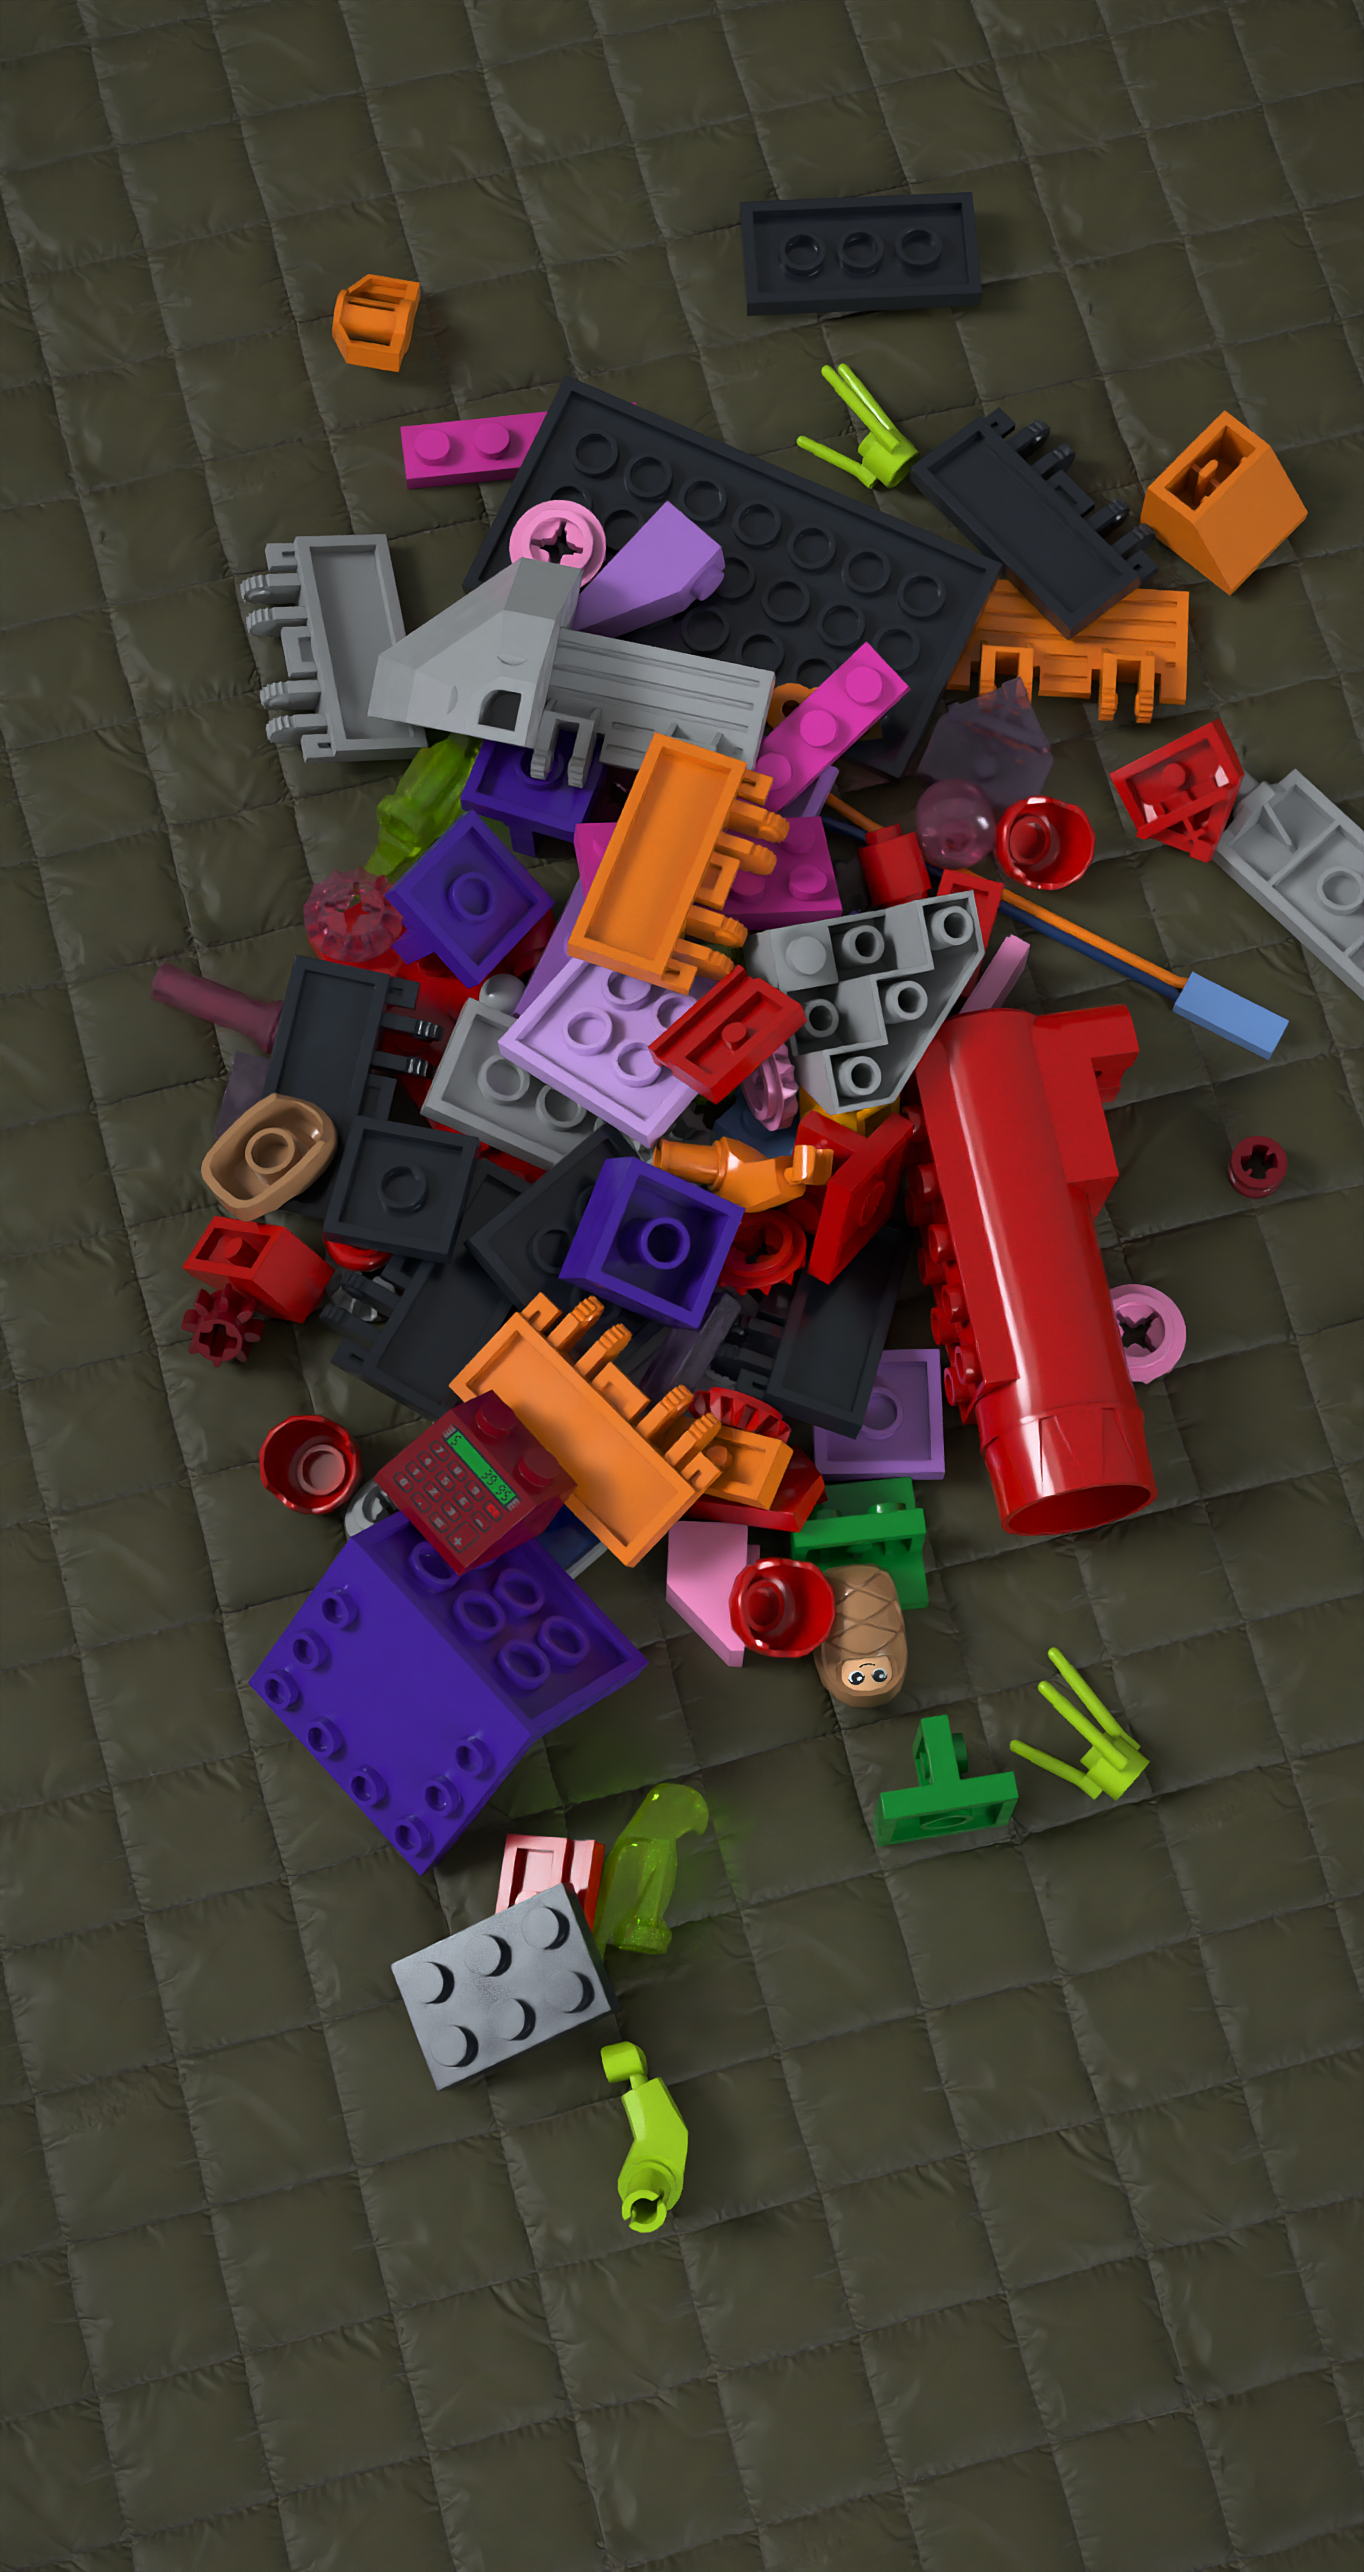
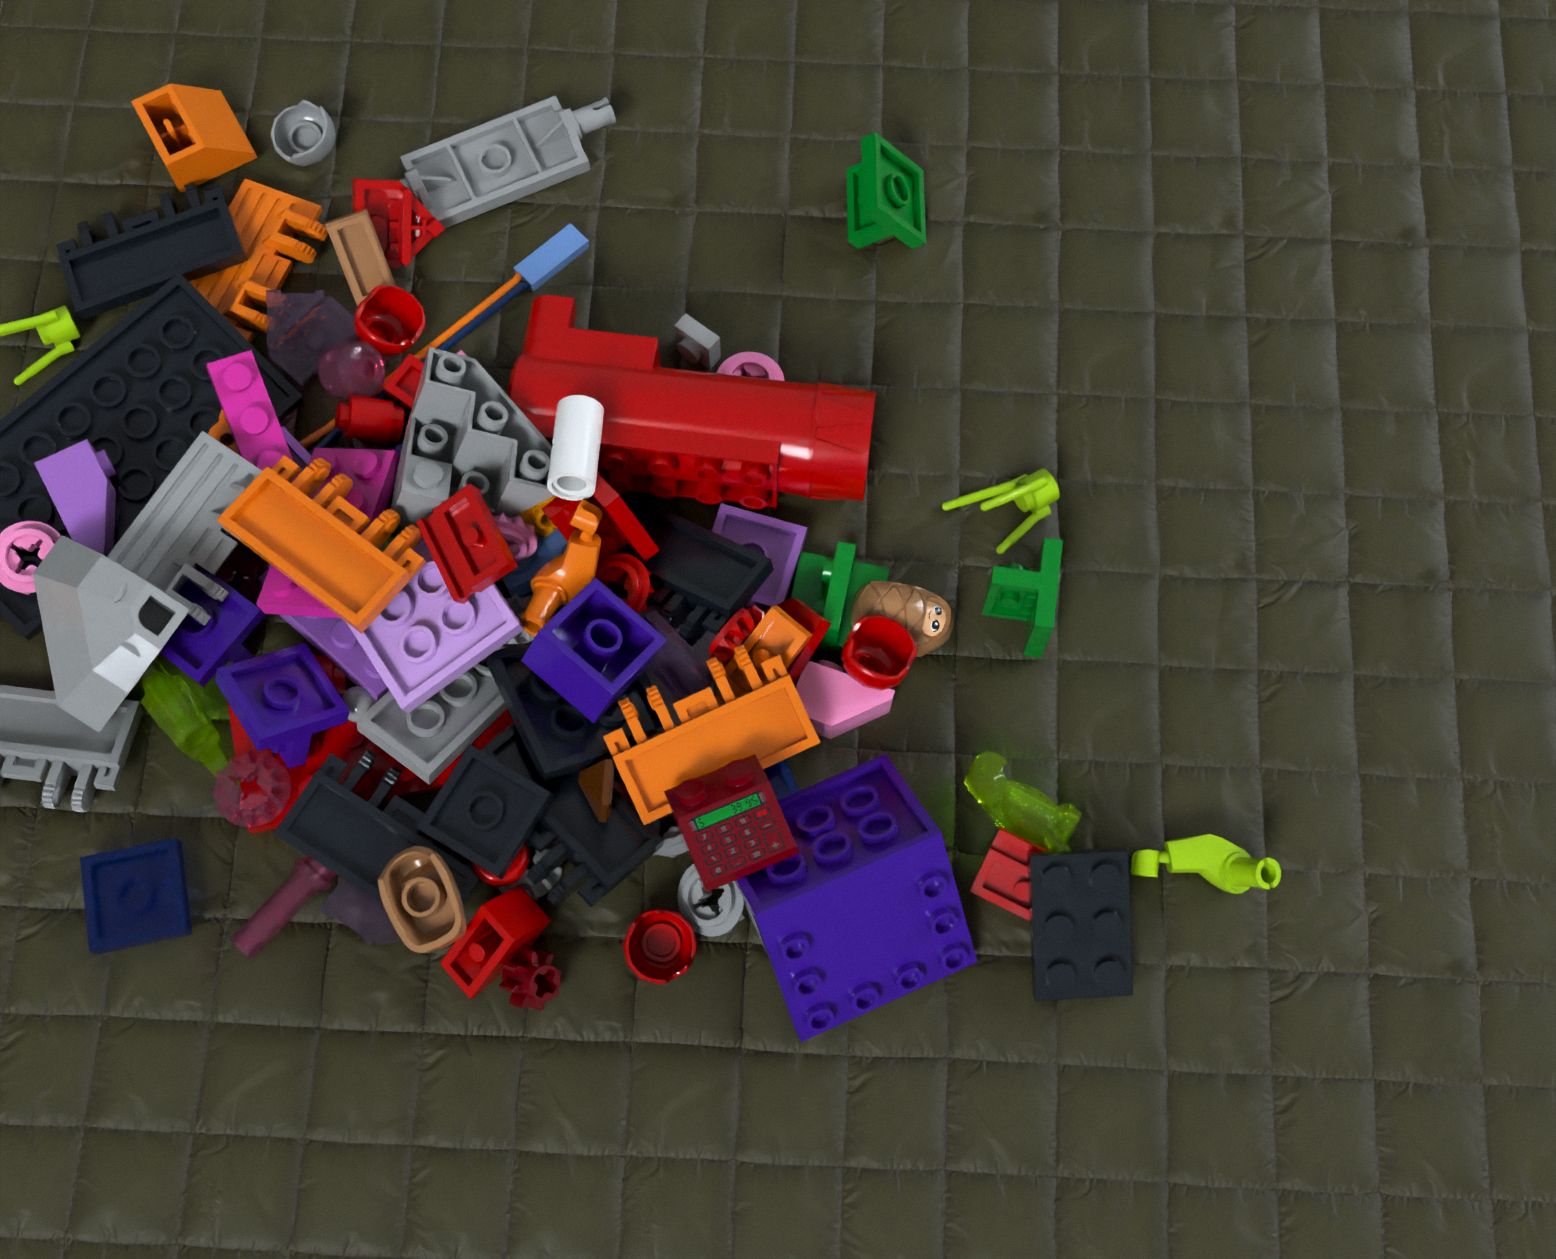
camera: 70 degrees left, 0 degrees up
dark red bush [1227,1135,1288,1199] -> none
none -> clear blue plate [80,838,193,955]
none -> light grey hair [270,100,336,167]
none -> medium nougat tile [325,208,396,307]
none -> white pin [547,395,604,501]
none -> reddish brown slope [578,759,614,823]
none -> light grey plate [674,313,721,369]

